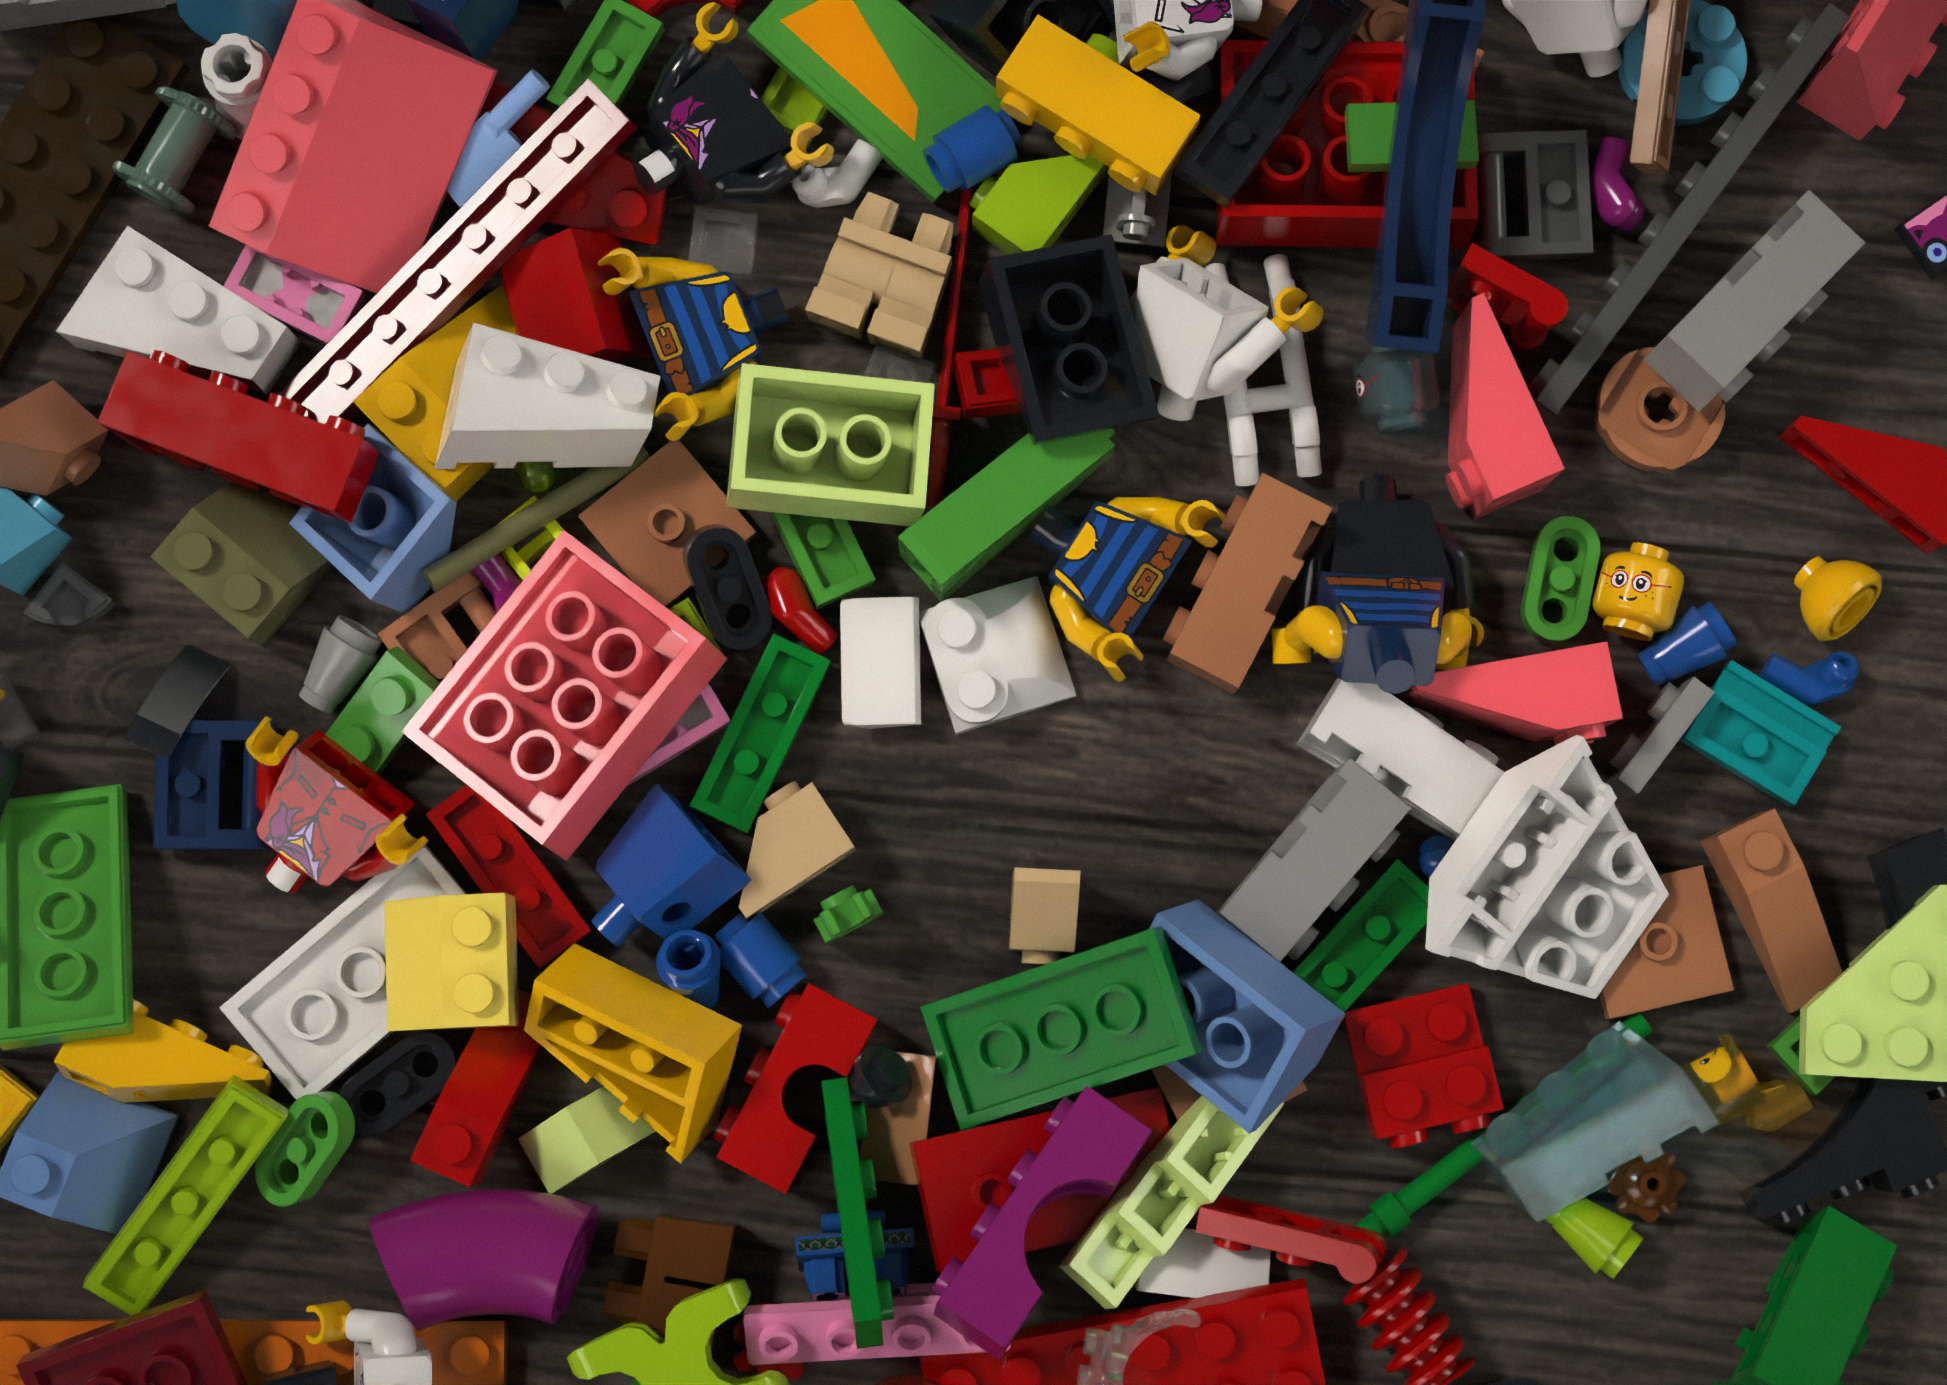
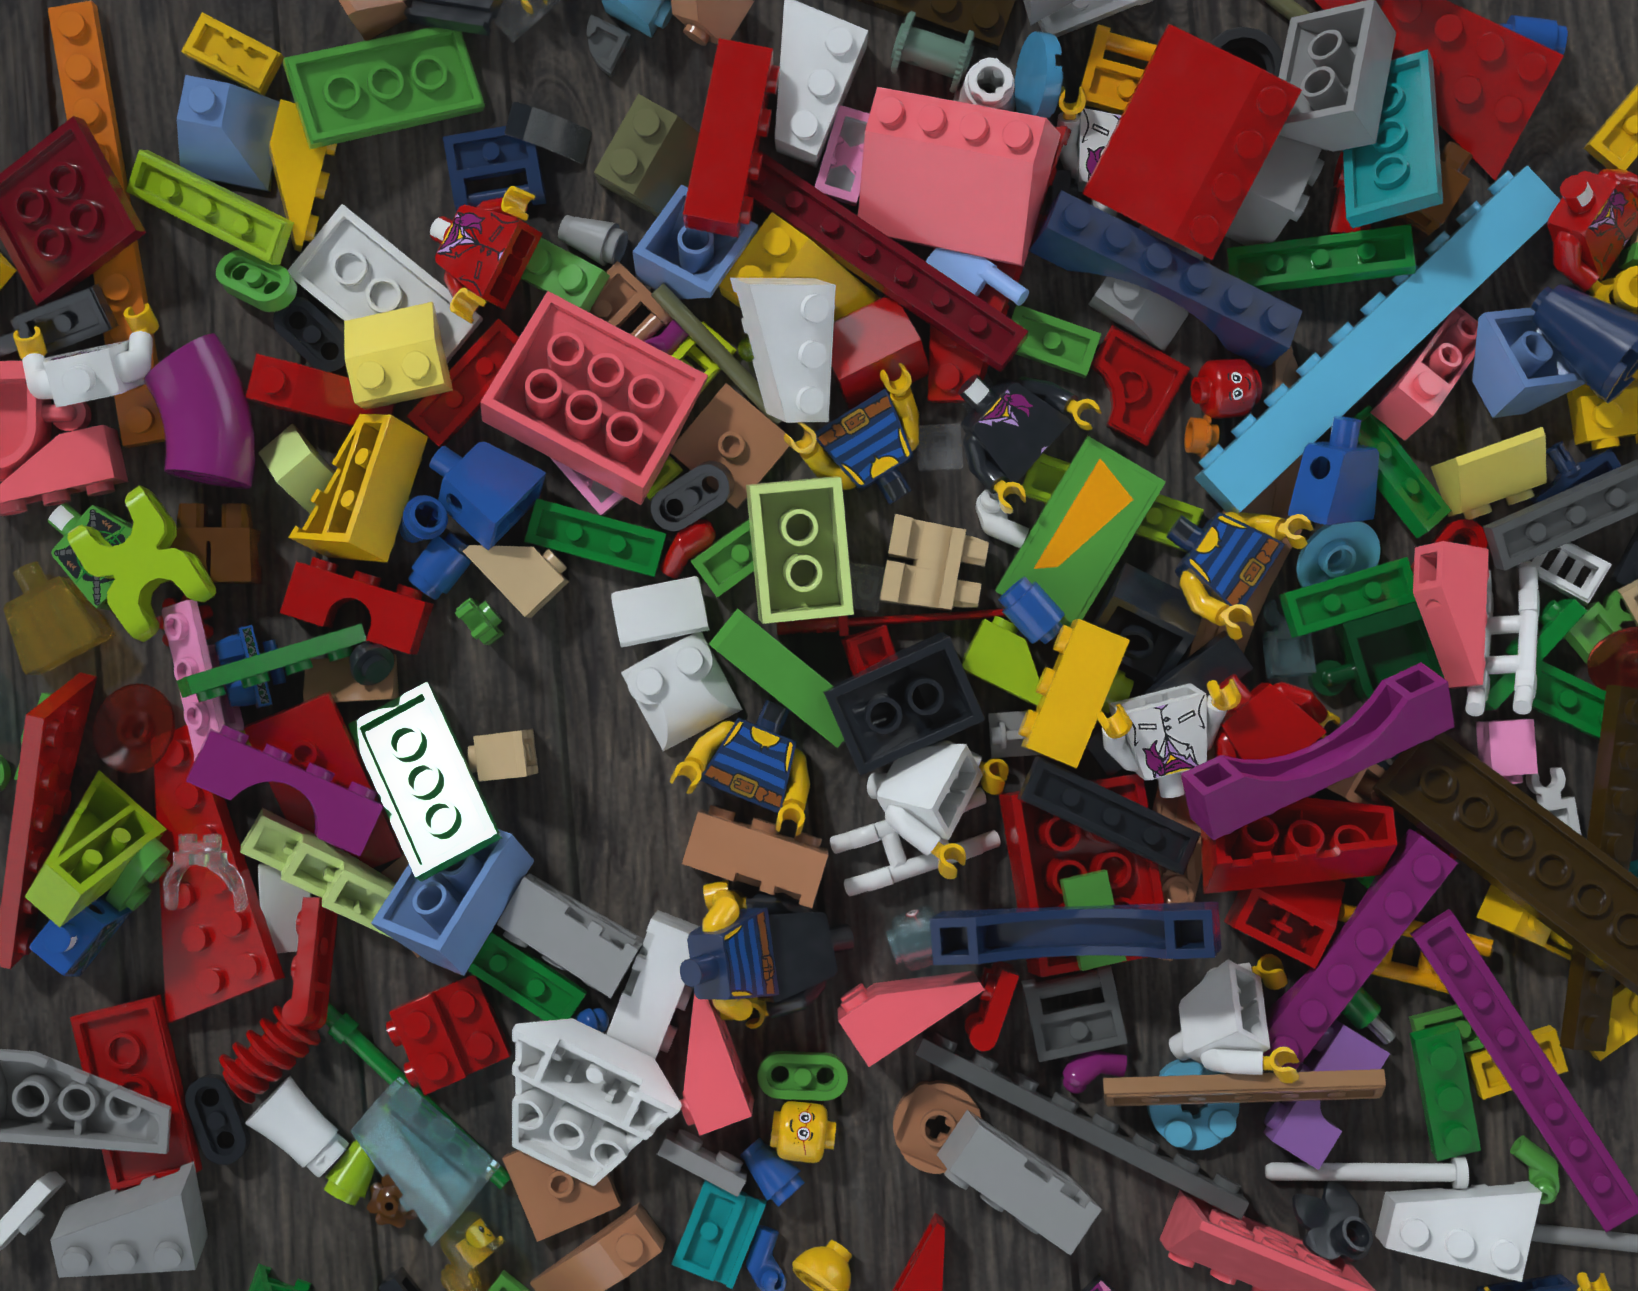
camera: 85 degrees right, 5 degrees up
none -> white plant [245,1076,349,1177]

